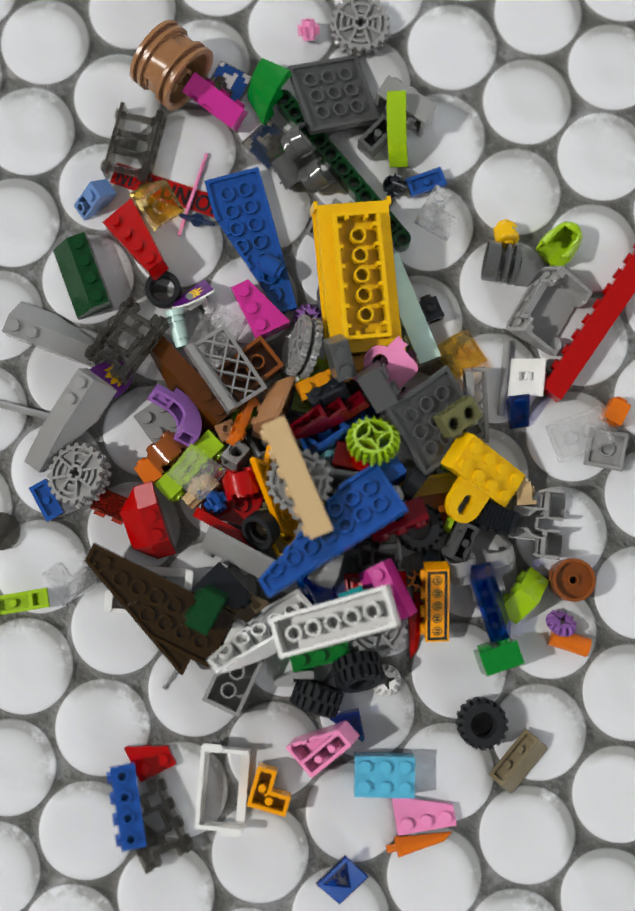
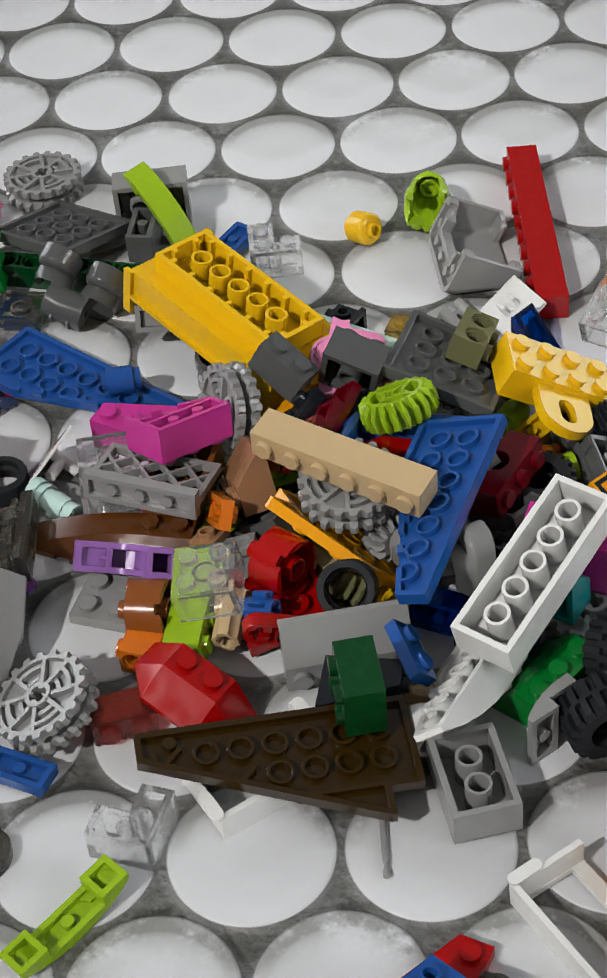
camera: 30 degrees left, 40 degrees down
dark grey wheel [481,240,522,285] -> none
none -> dark pink wedge [123,396,234,465]
none -> blue plate [384,619,438,687]

